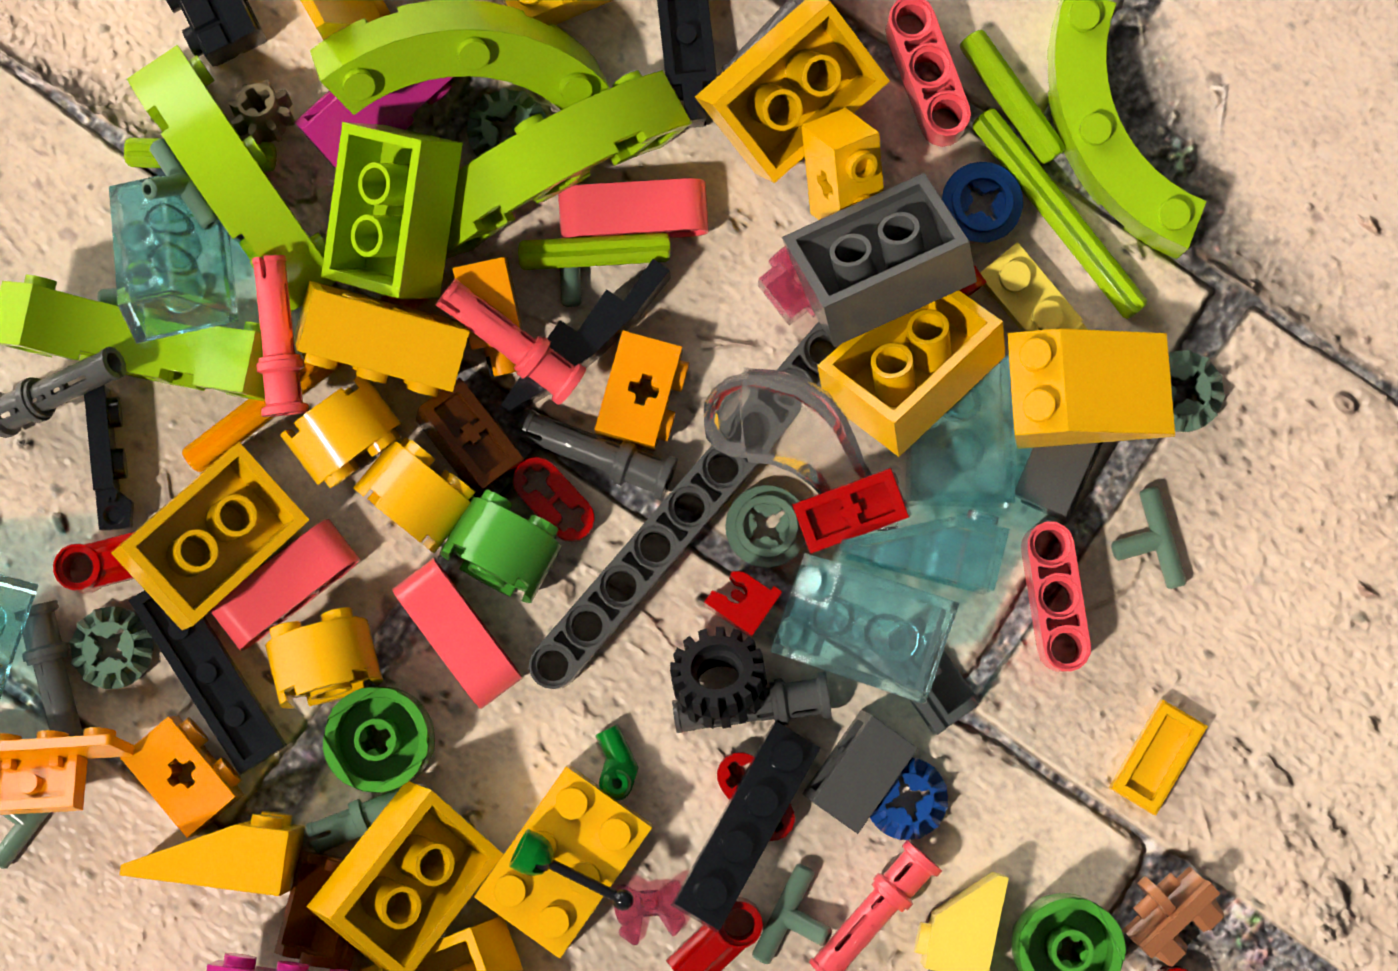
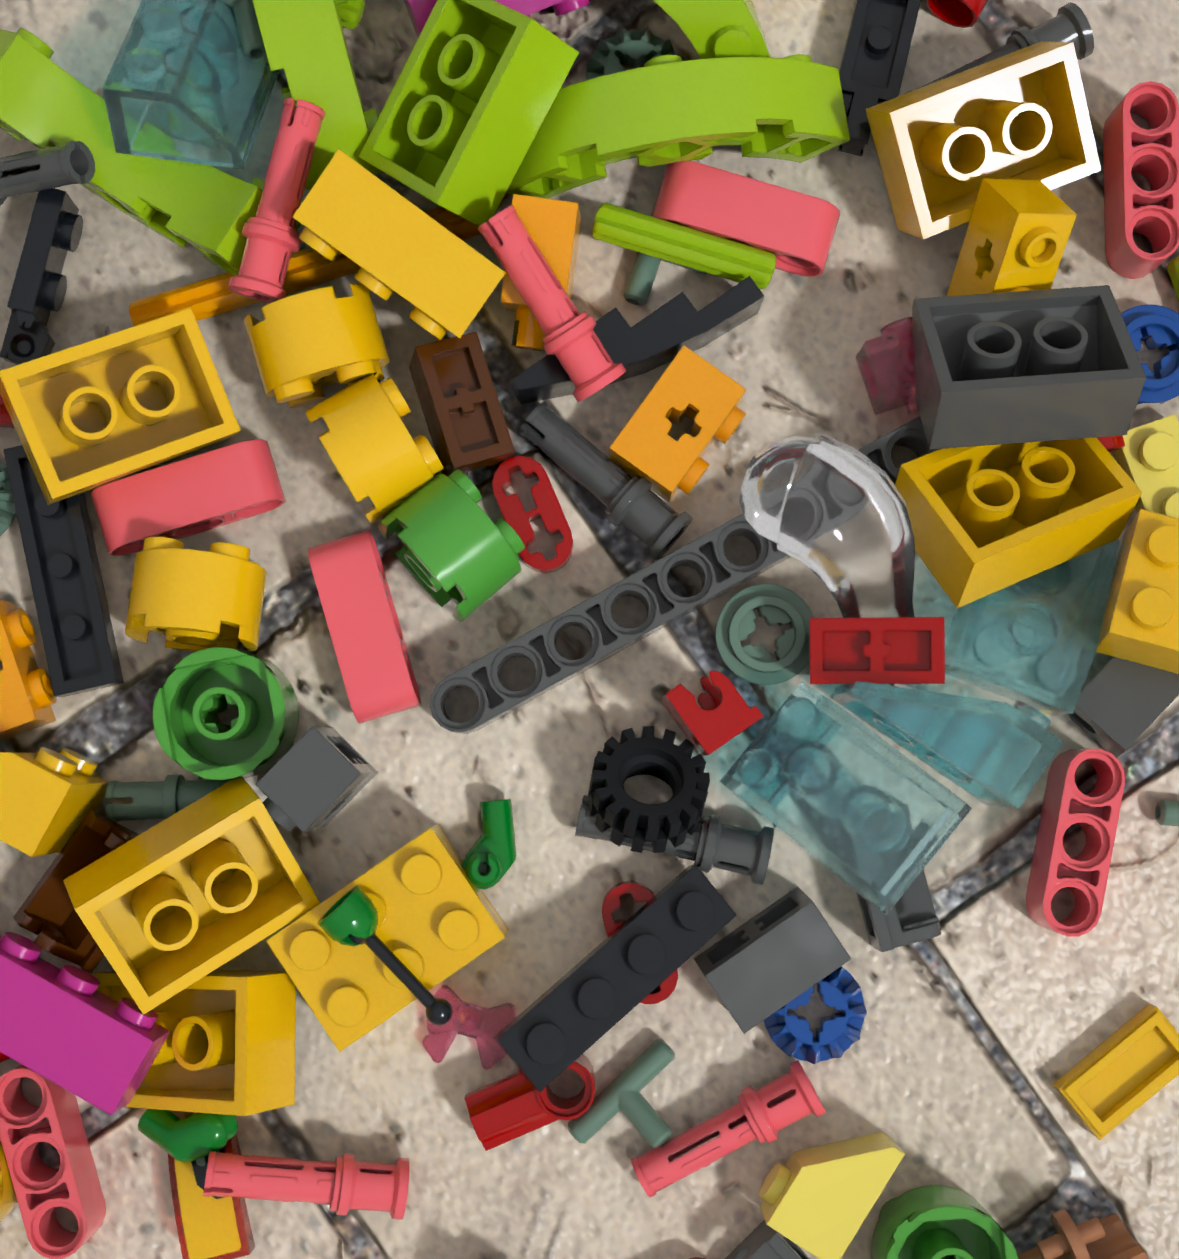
camera: 20 degrees right, 0 degrees up
none -> dark grey brick [255,726,379,832]

